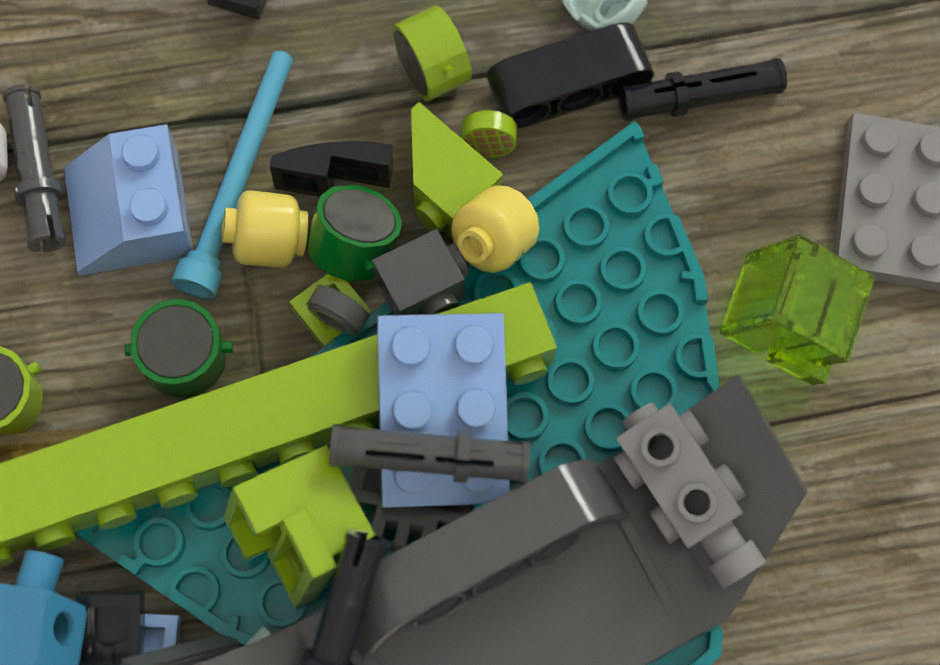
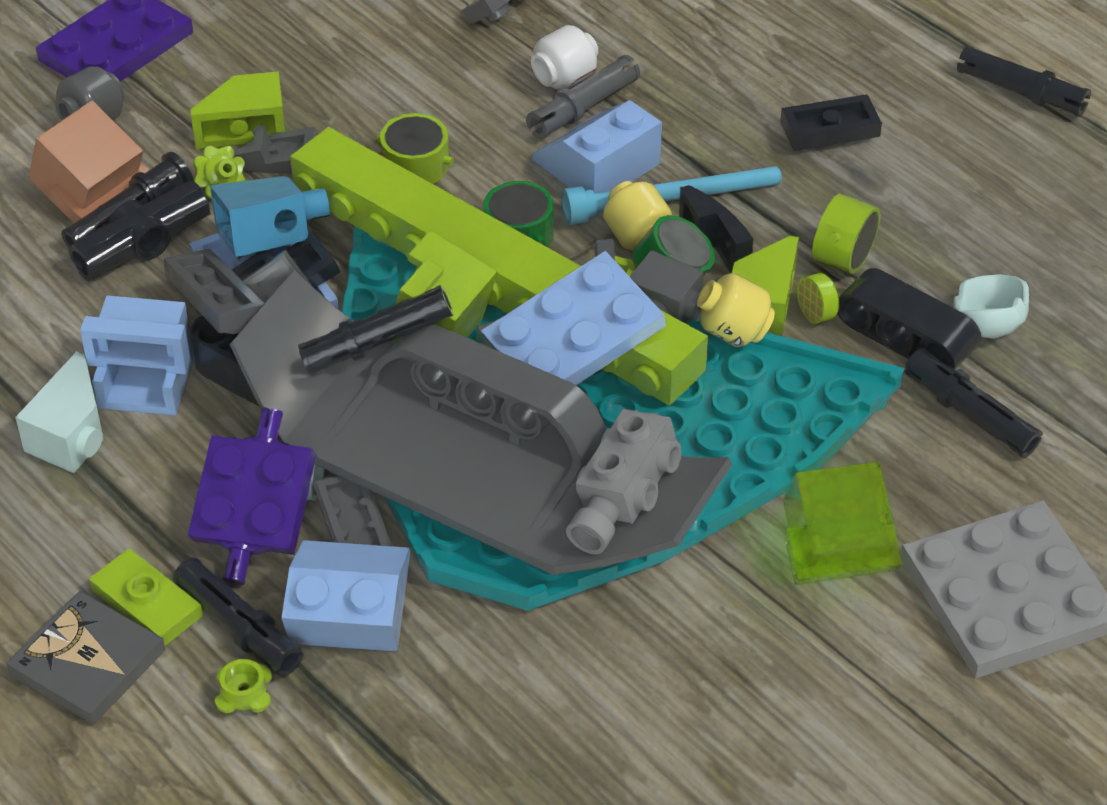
camera: 65 degrees right, 25 degrees down
dark grey pin [329,424,530,483] -> none

